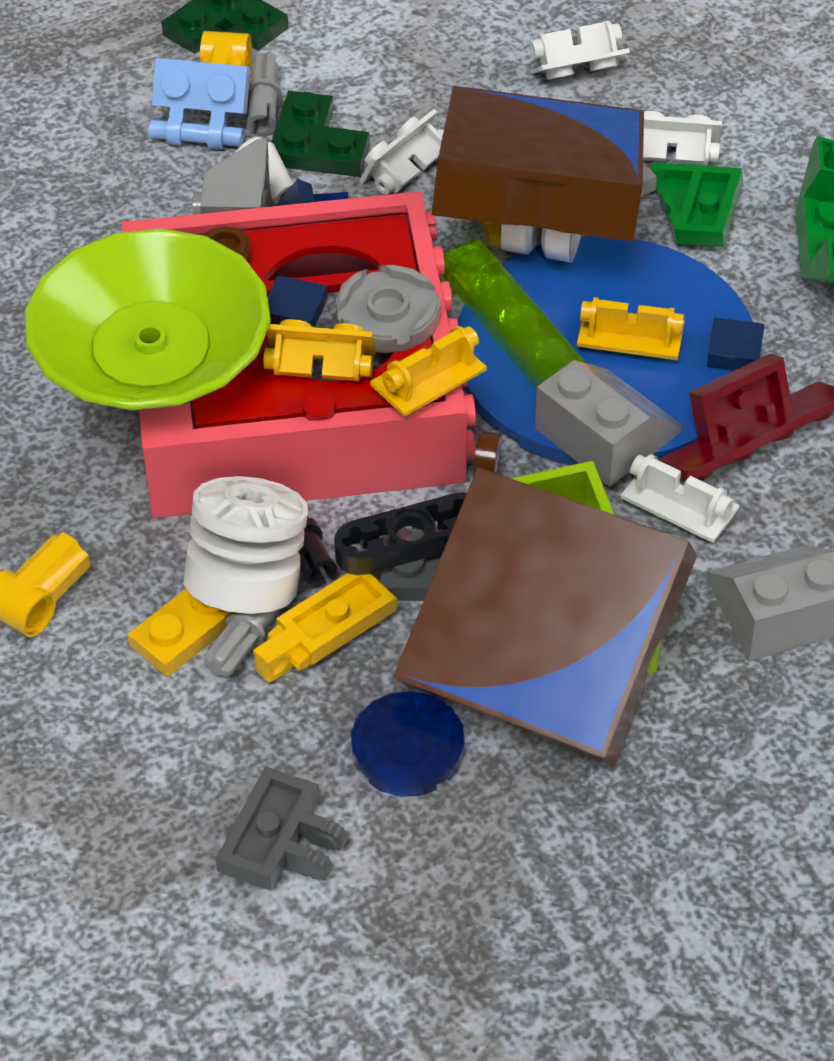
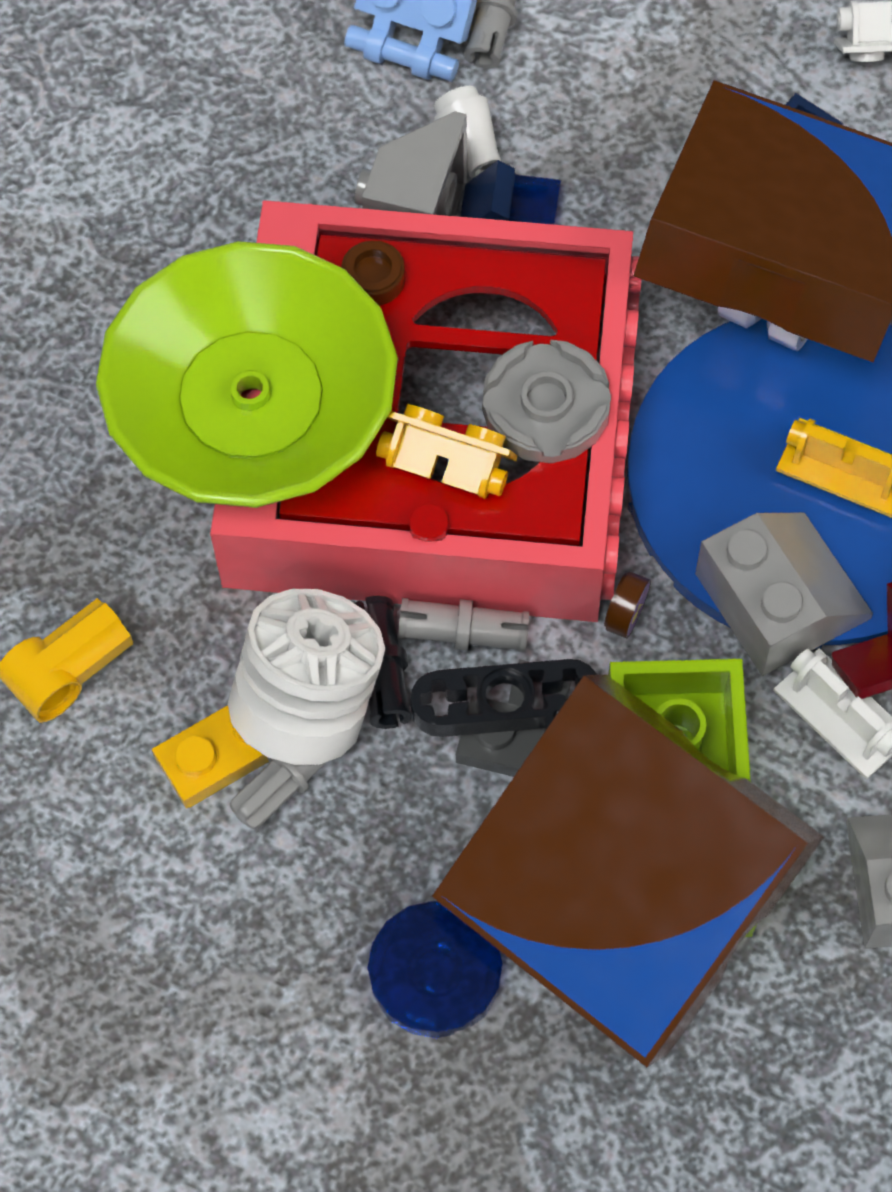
camera: 15 degrees right, 15 degrees up
dark grey hinge [216,766,349,891] -> none
yellow hinge [253,573,397,683] -> none
dark blue tile [268,275,328,327] -> none
dark green plate [271,90,370,177] -> none
white hinge [359,109,444,195] -> none
yellow hinge [370,326,487,417] -> none
clear neon green plate [442,239,586,390] -> none
none -> light grey pin [398,598,529,652]

